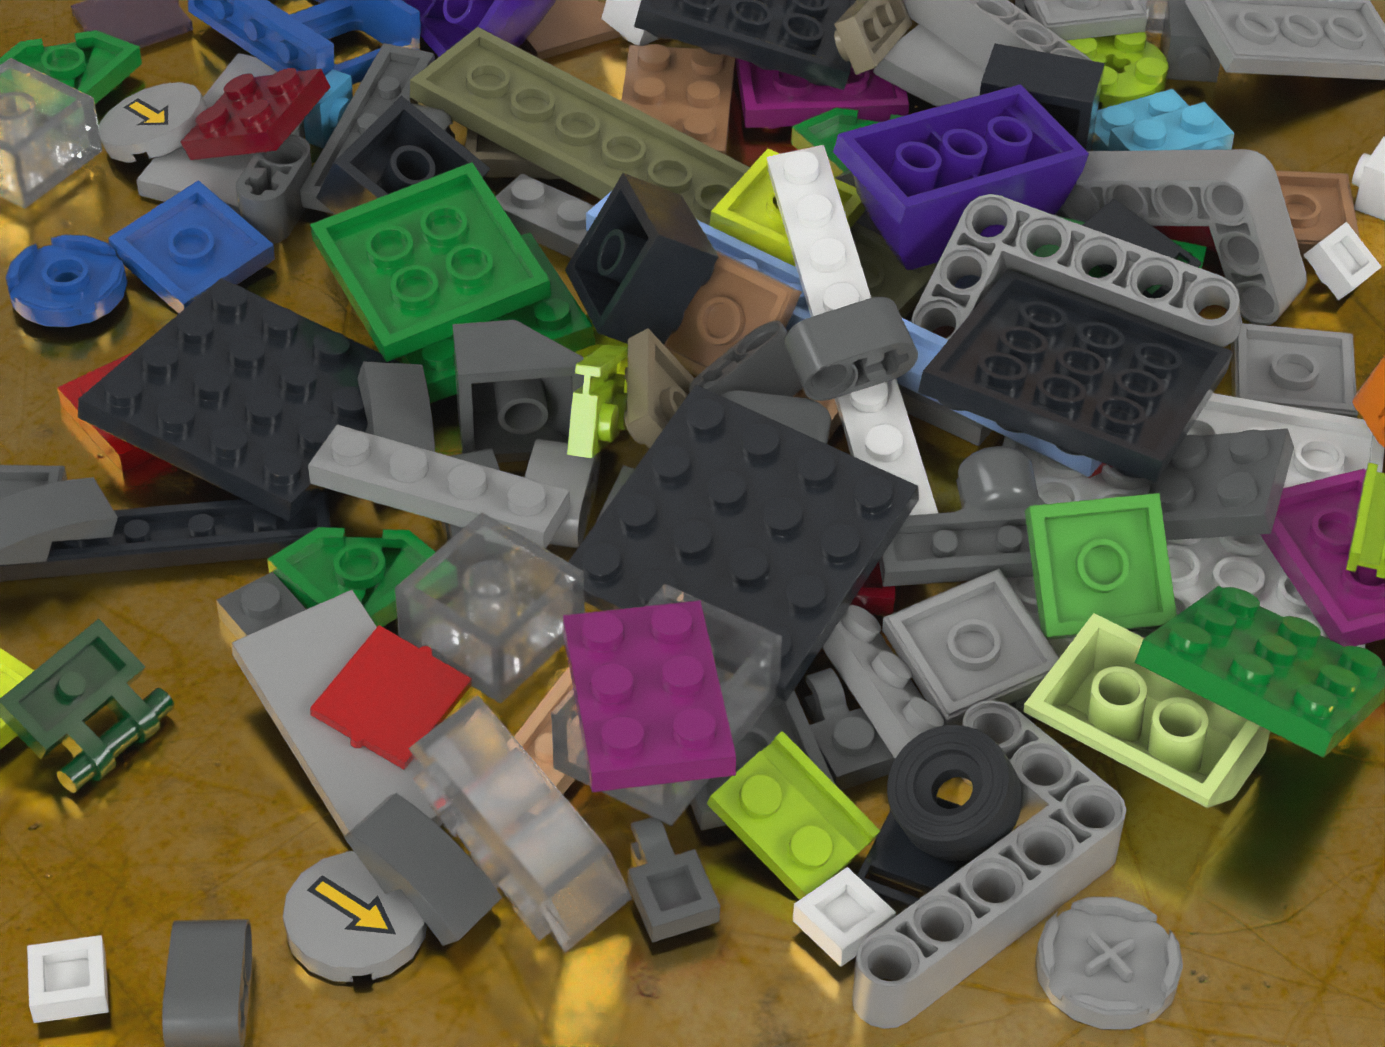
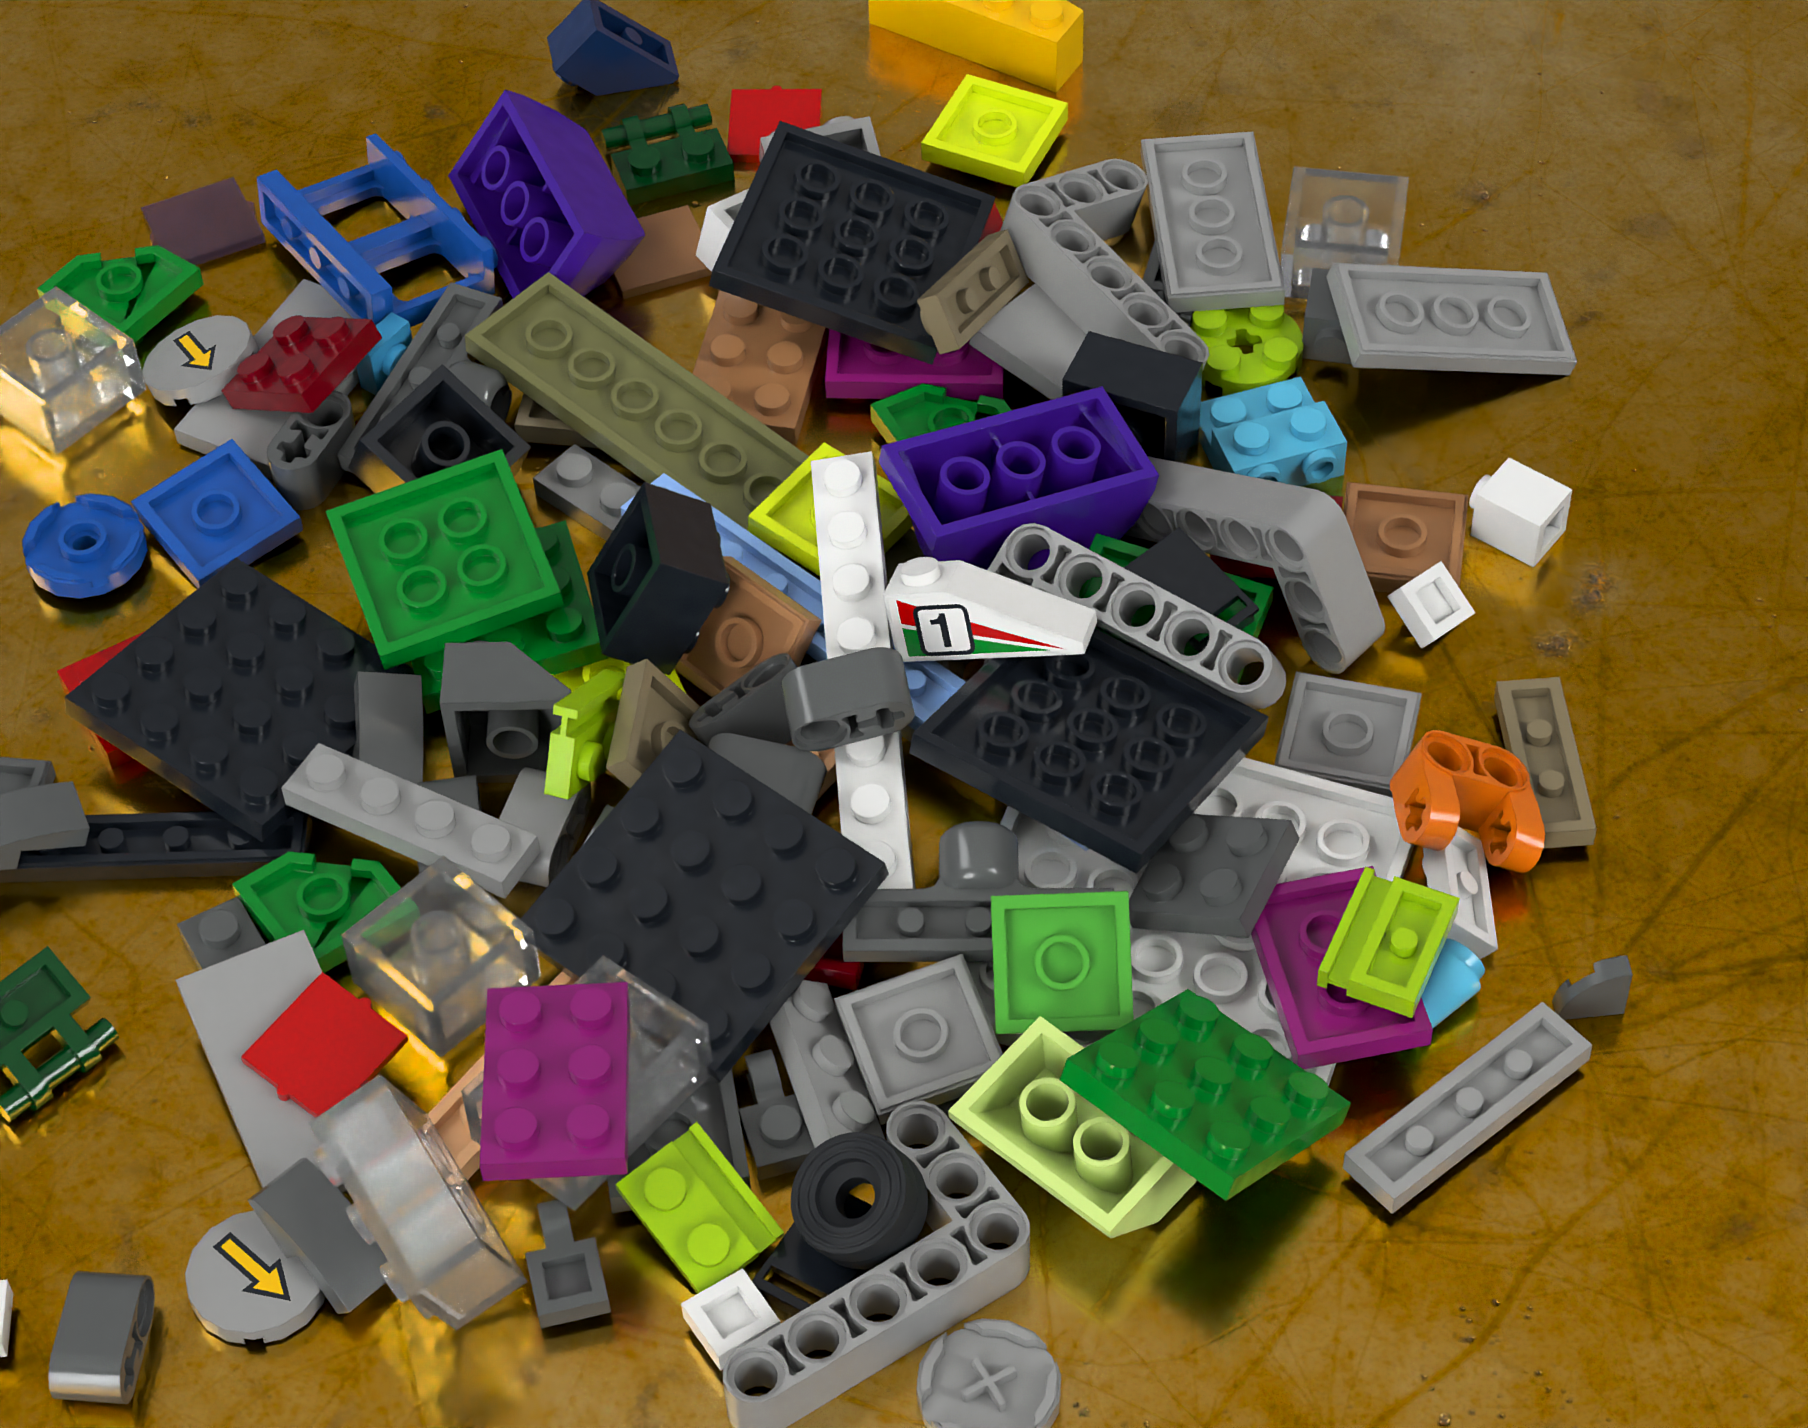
camera: 10 degrees right, 5 degrees up
none -> white slope [883,557,1097,662]

